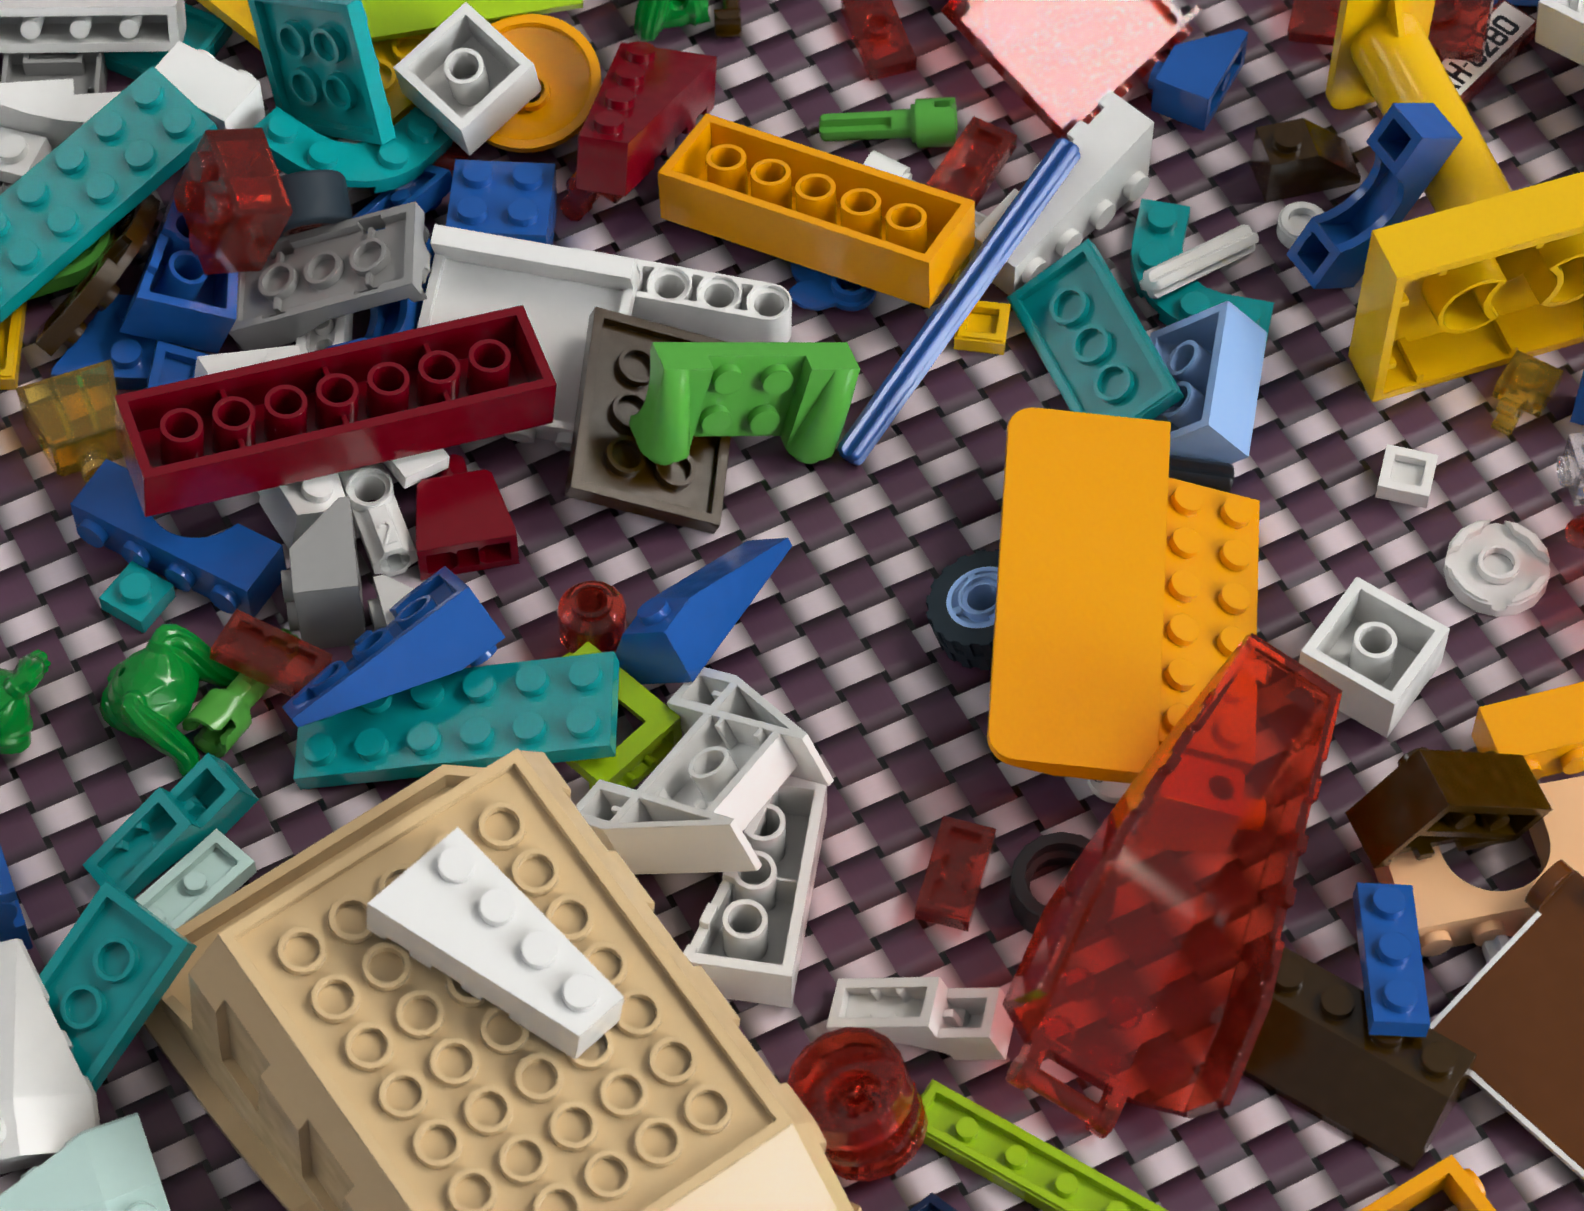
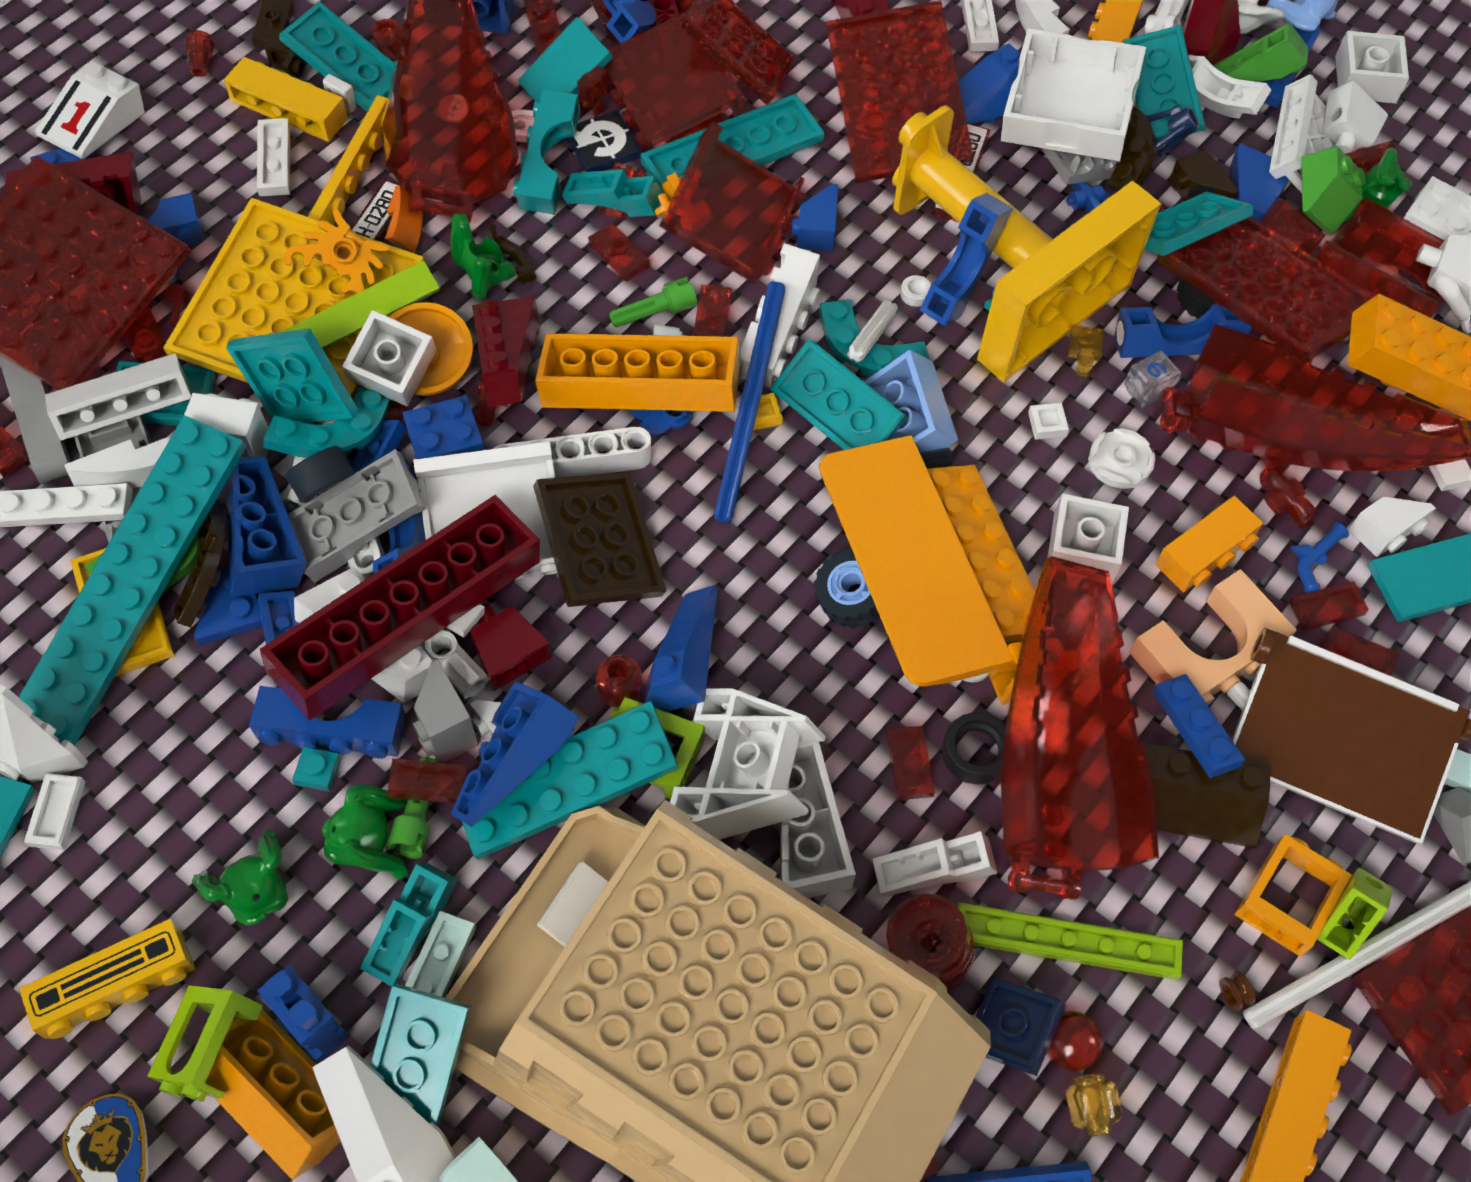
camera: 25 degrees left, 5 degrees up
clear yellow torso [16,359,124,483] -> none
clear red brick [174,128,293,275] -> none
white wedge [366,827,624,1060] -> none
bright green piece [629,342,860,465] -> none
dark brown slope [1250,118,1361,203] -> none
dark brown wedge [1345,747,1553,869] -> none

